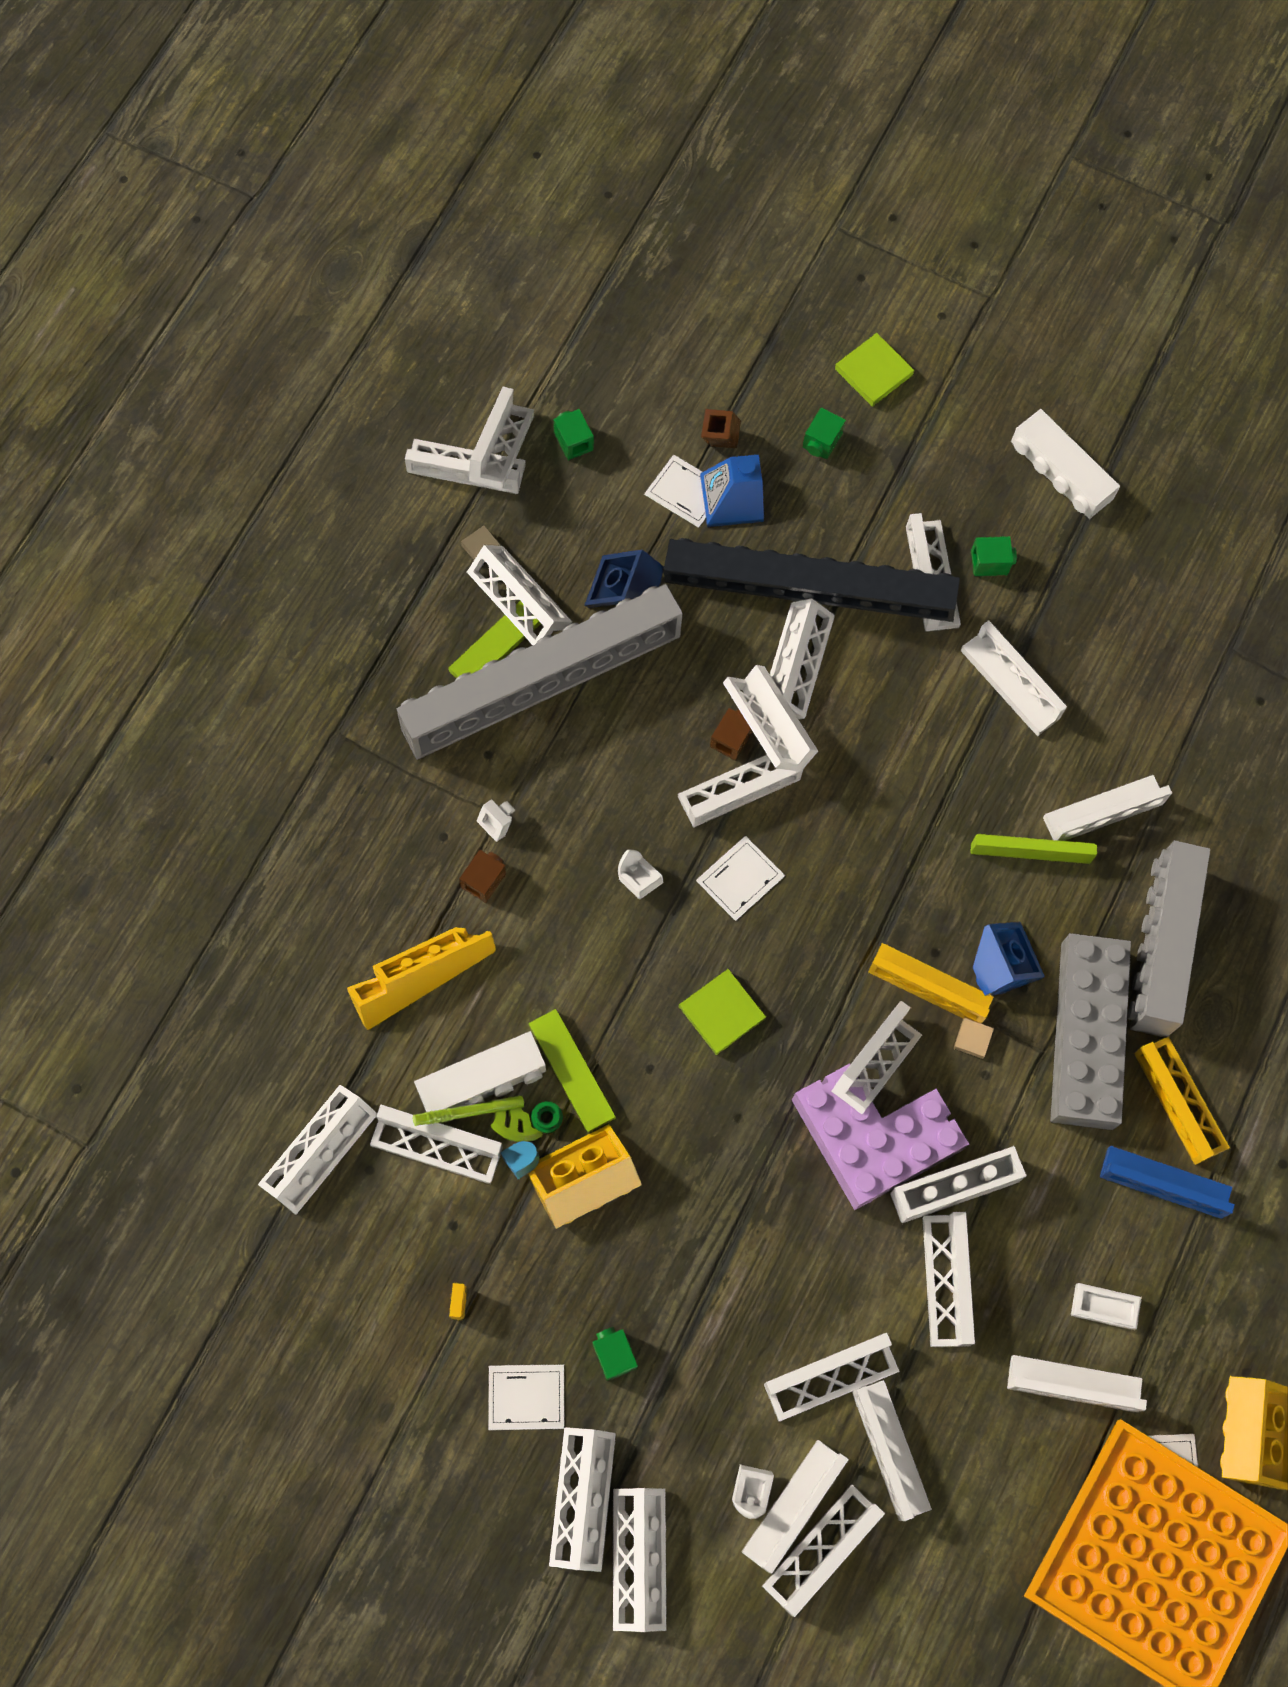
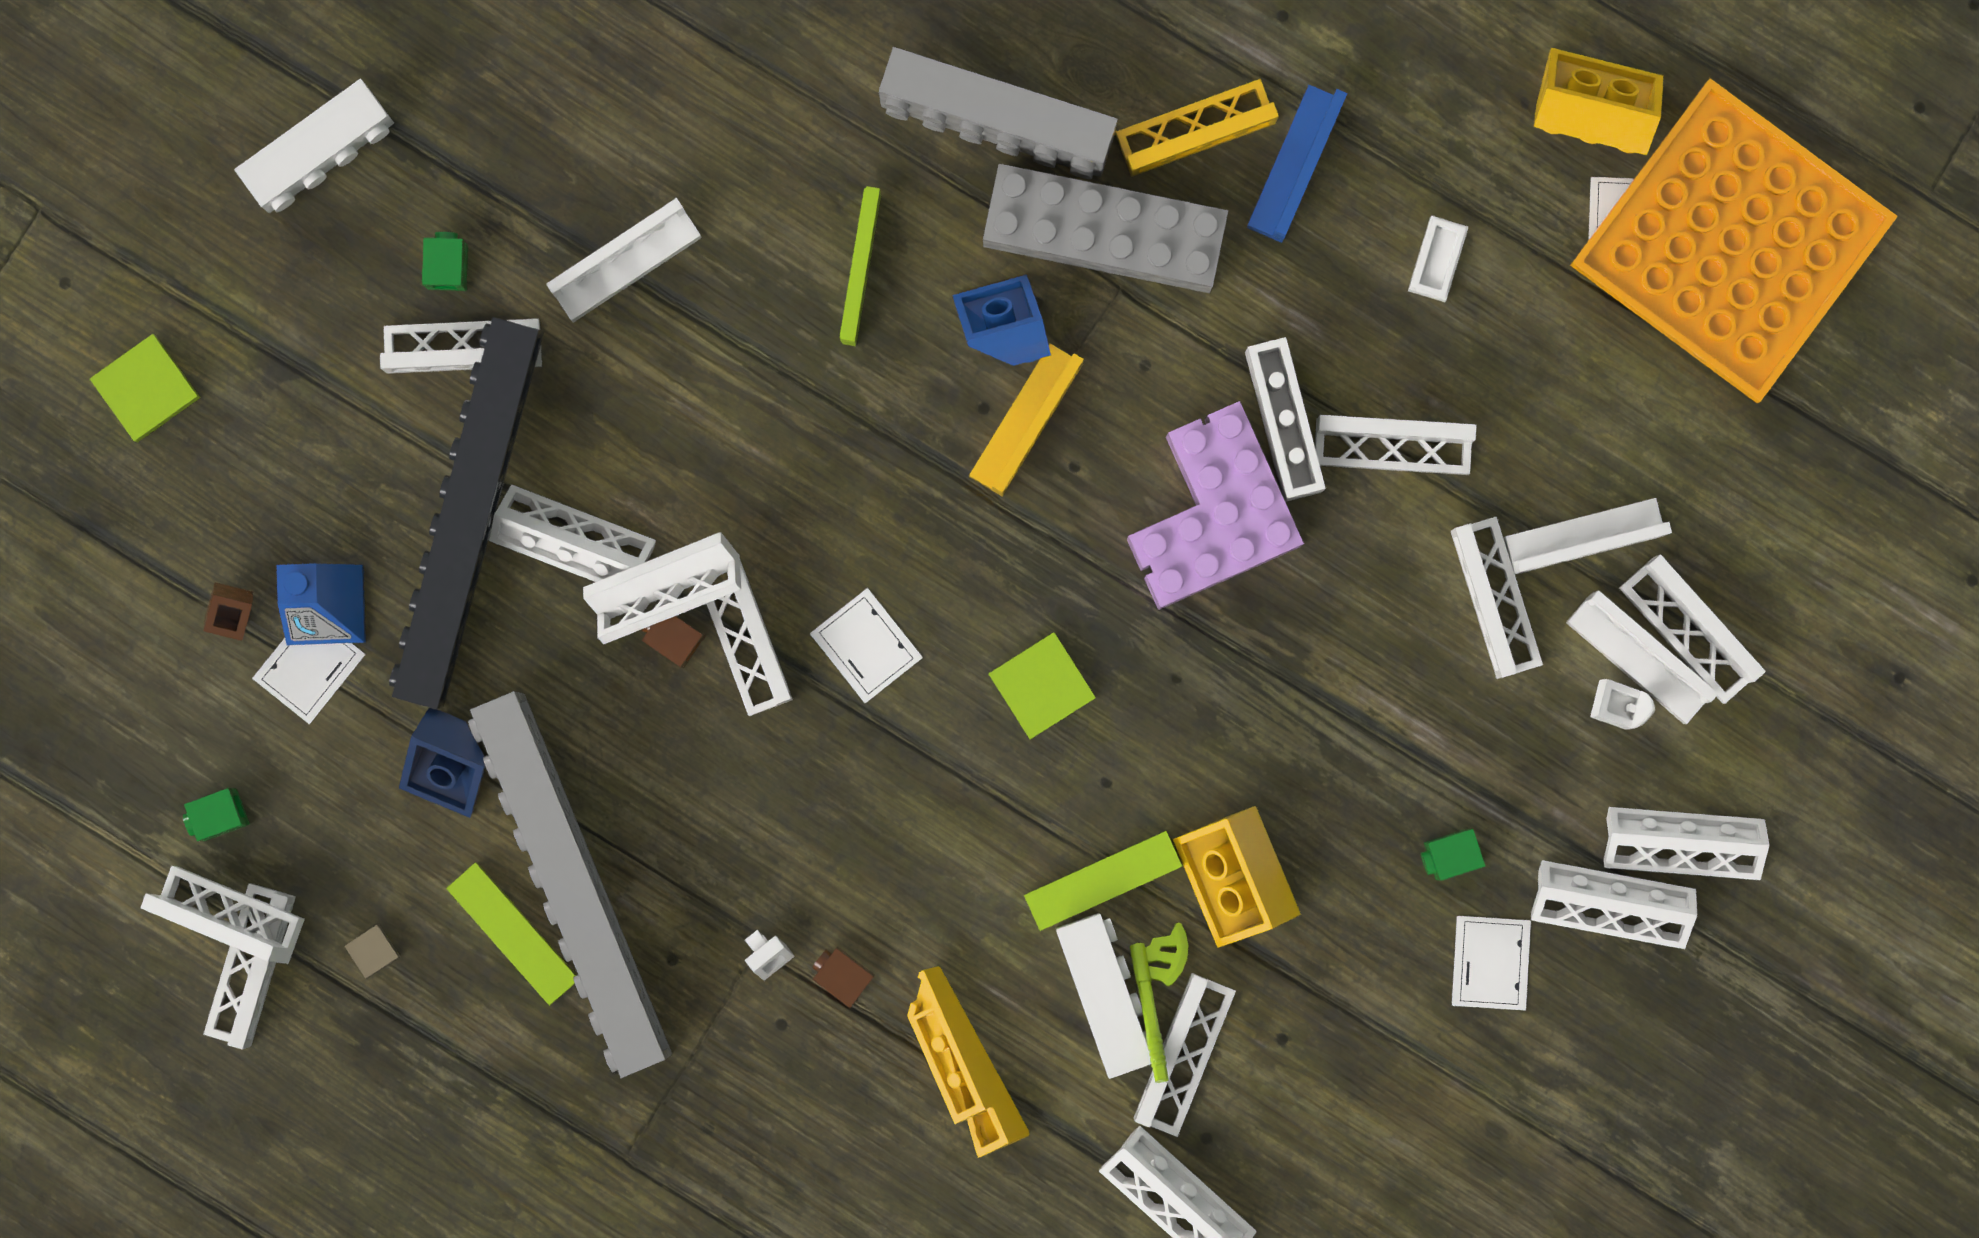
camera: 80 degrees left, 15 degrees up
yellow tile [449,1283,467,1320] -> none
white fence [467,545,572,645] -> none
dark azure tile [501,1141,539,1179] -> none
green plate [531,1101,563,1134] -> none
white plate [618,850,663,899] -> none
green brick [802,408,846,460] -> none
white fence [832,1001,922,1114] -> none
tan tile [954,1018,994,1059] -> none
white fence [1007,1355,1147,1412] -> none
white fence [1043,775,1172,841] -> none

